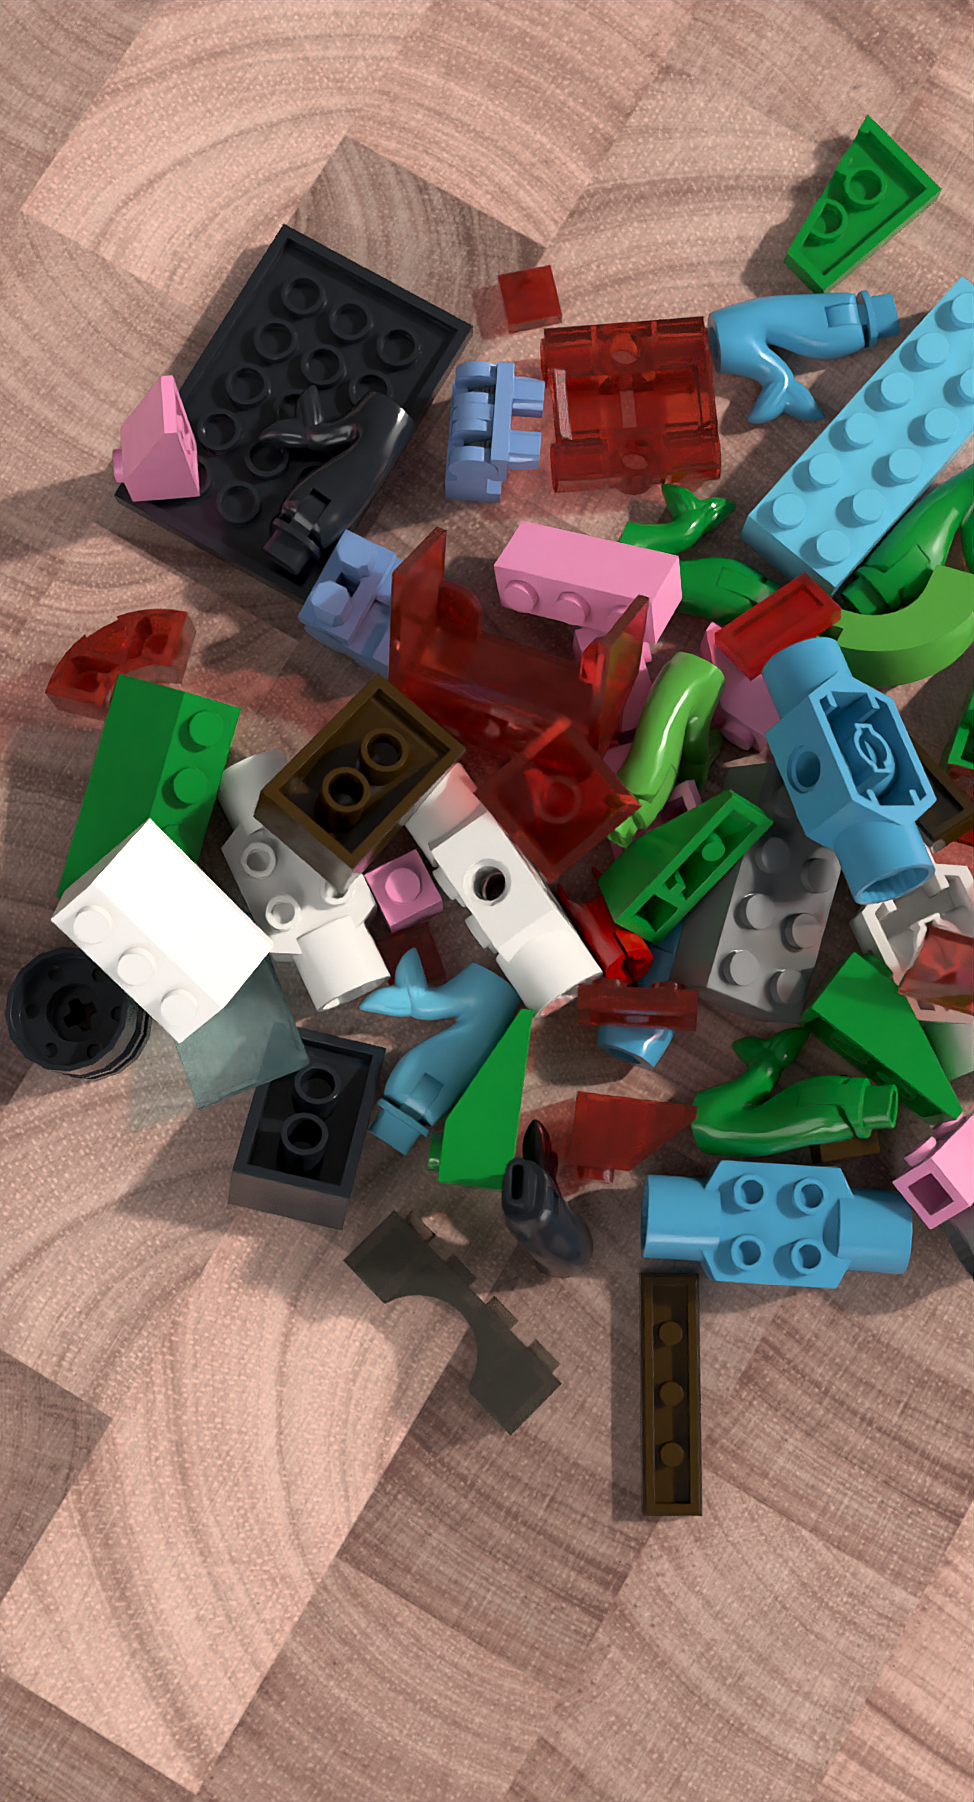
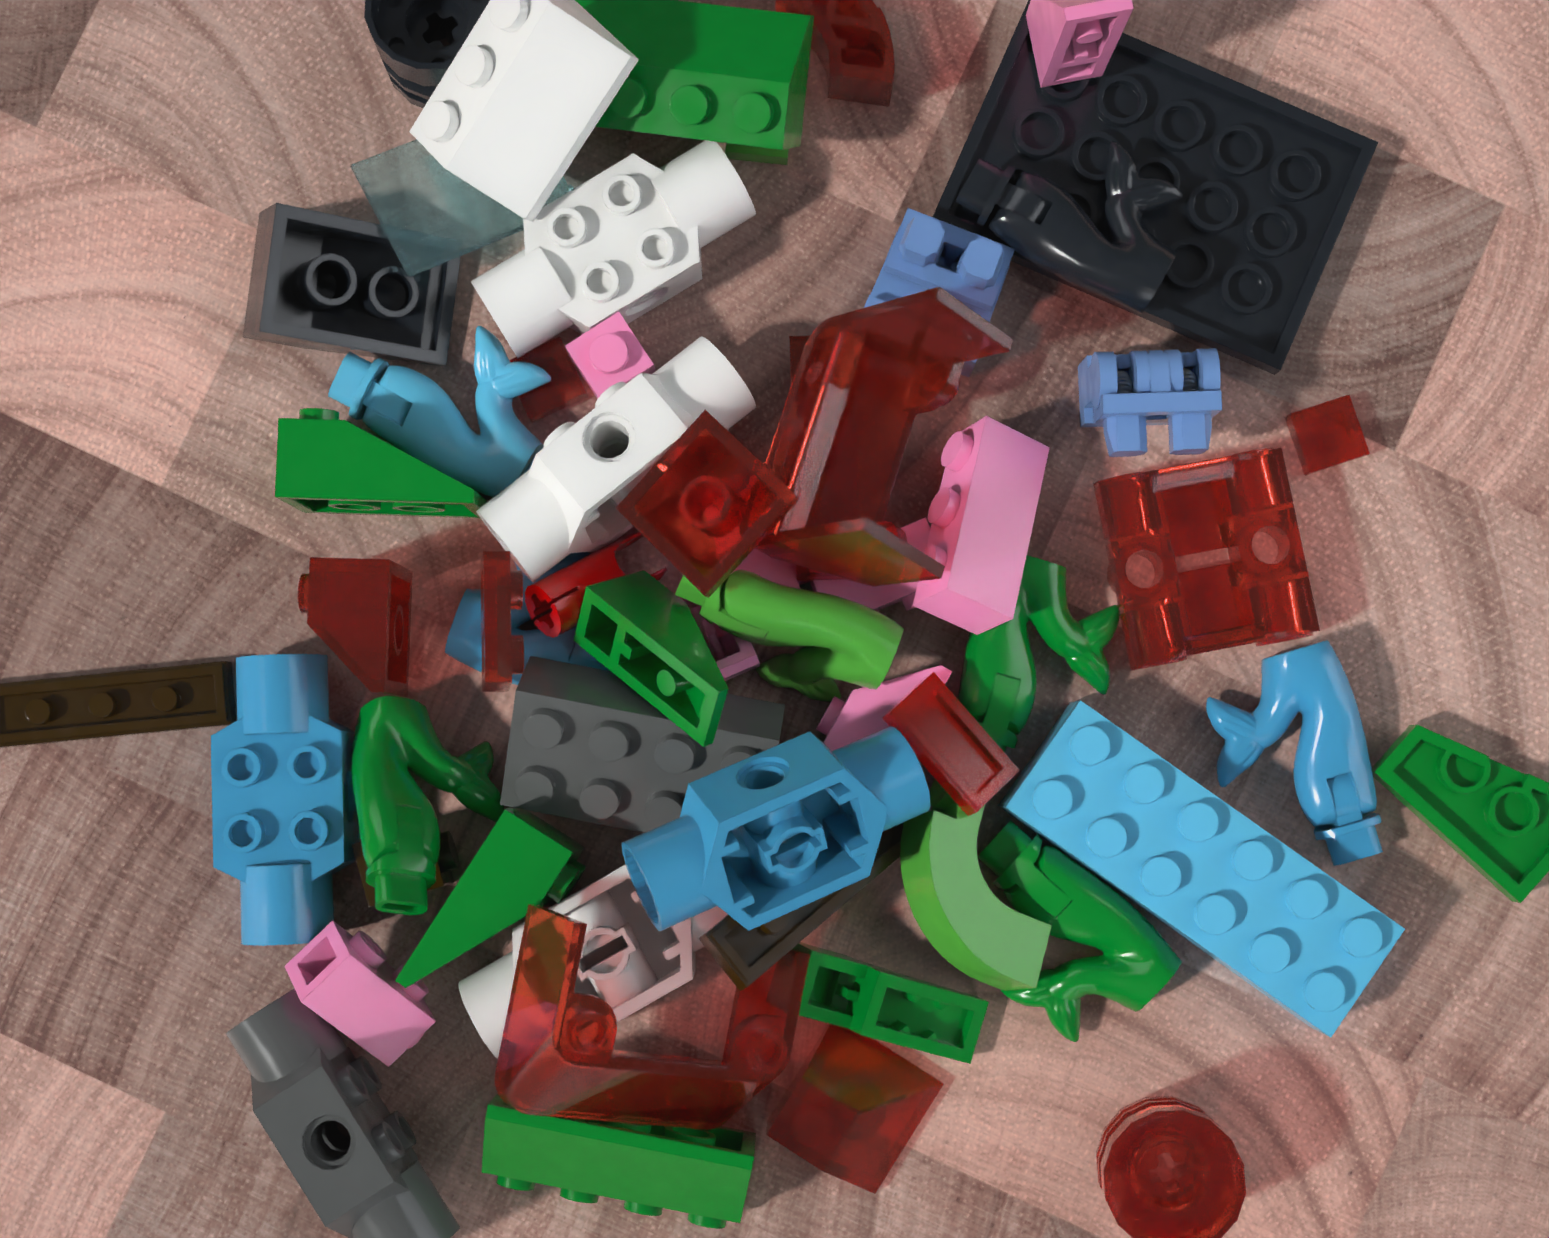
camera: 90 degrees right, 5 degrees up
dark brown slope [253,673,467,894] -> none
clear smoke arch [343,1210,562,1436] -> none
black piece [501,1119,593,1279] -> none

